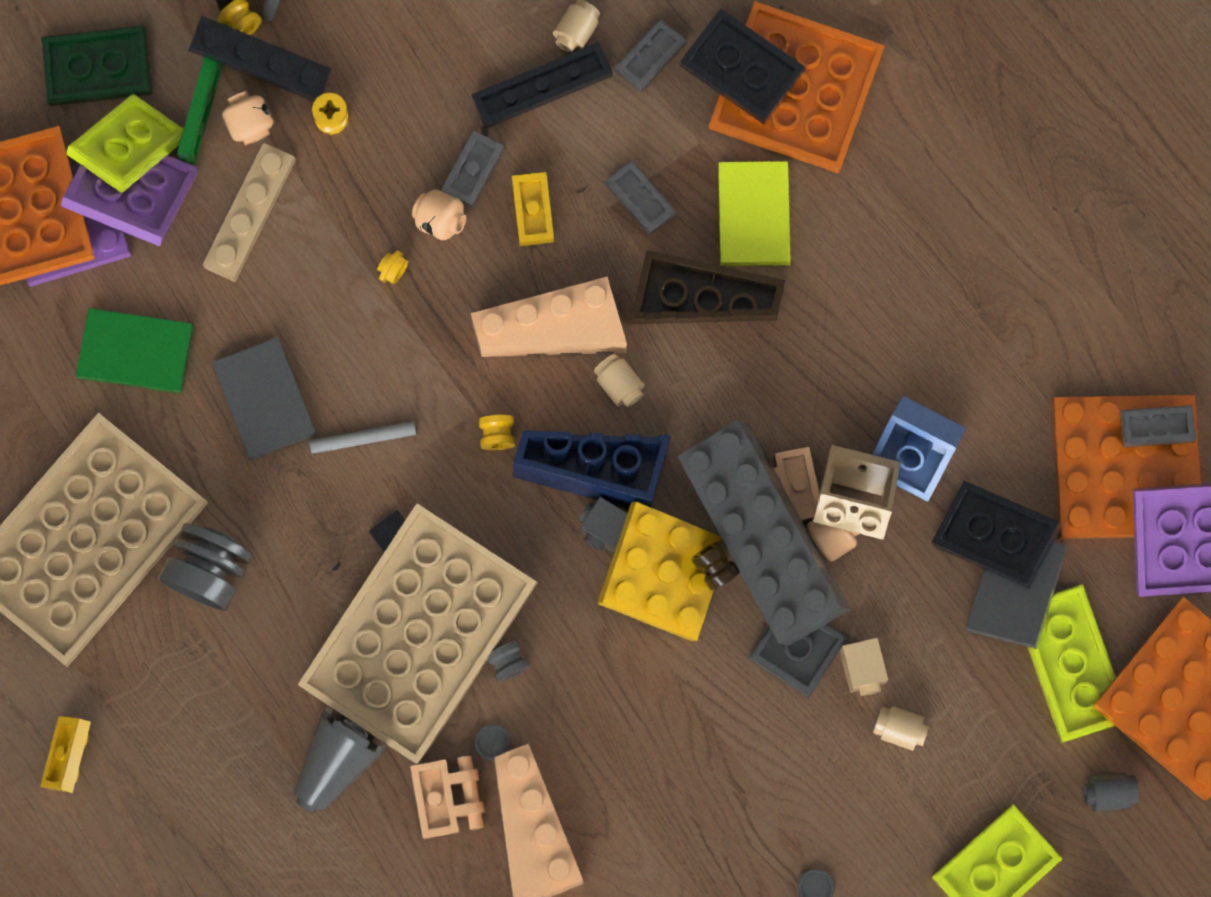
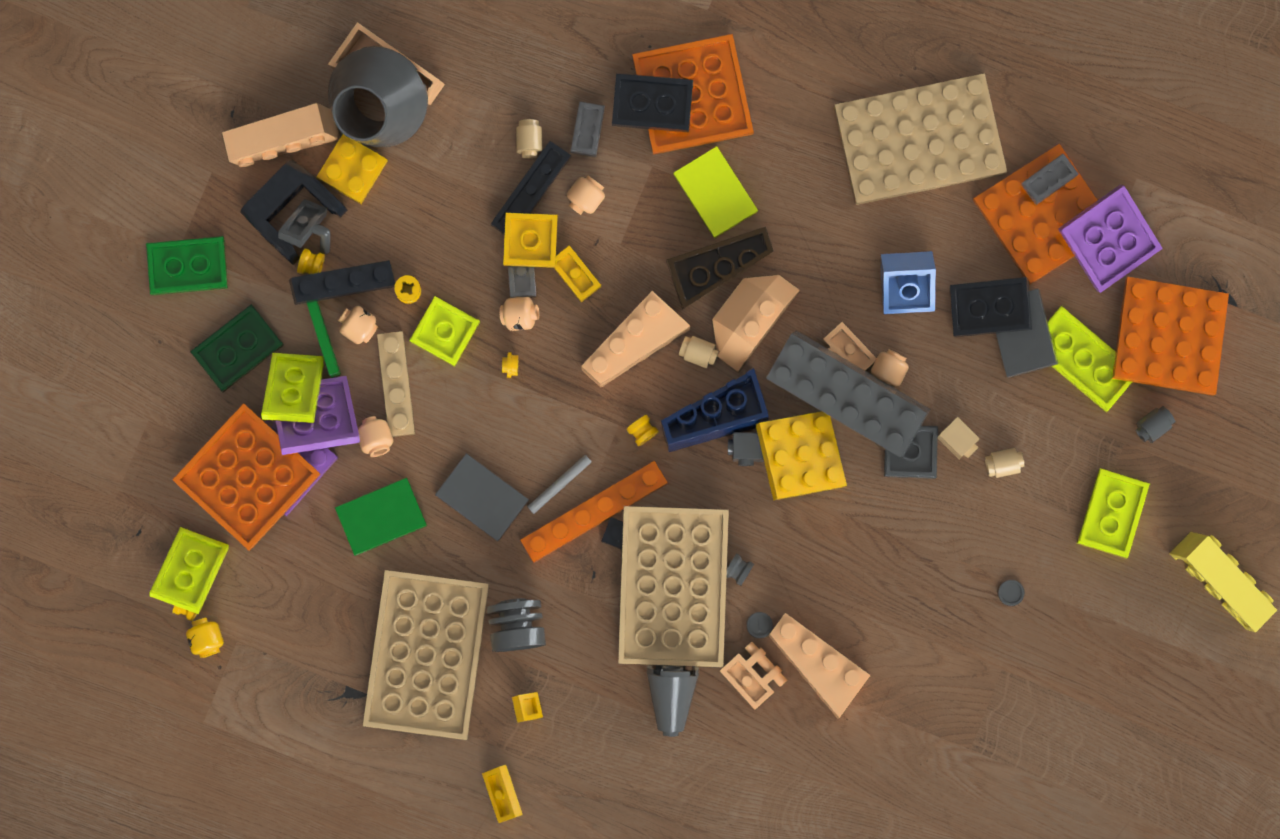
camera: 30 degrees left, 5 degrees up
flat silver plate [605,160,676,236] -> none
dark brown wheel [691,541,740,590] -> none
tan window [813,445,901,540] -> none
none -> light nougat head [358,416,394,457]
none -> neon yellow tile [409,296,480,367]
none -> yellow plate [503,213,558,268]
none -> yellow plate [512,692,543,723]
none -> orange plate [520,461,668,563]
none -> light nougat head [567,175,605,215]
none -> light nougat wedge [712,275,800,372]
none -> tan plate [834,73,1007,205]

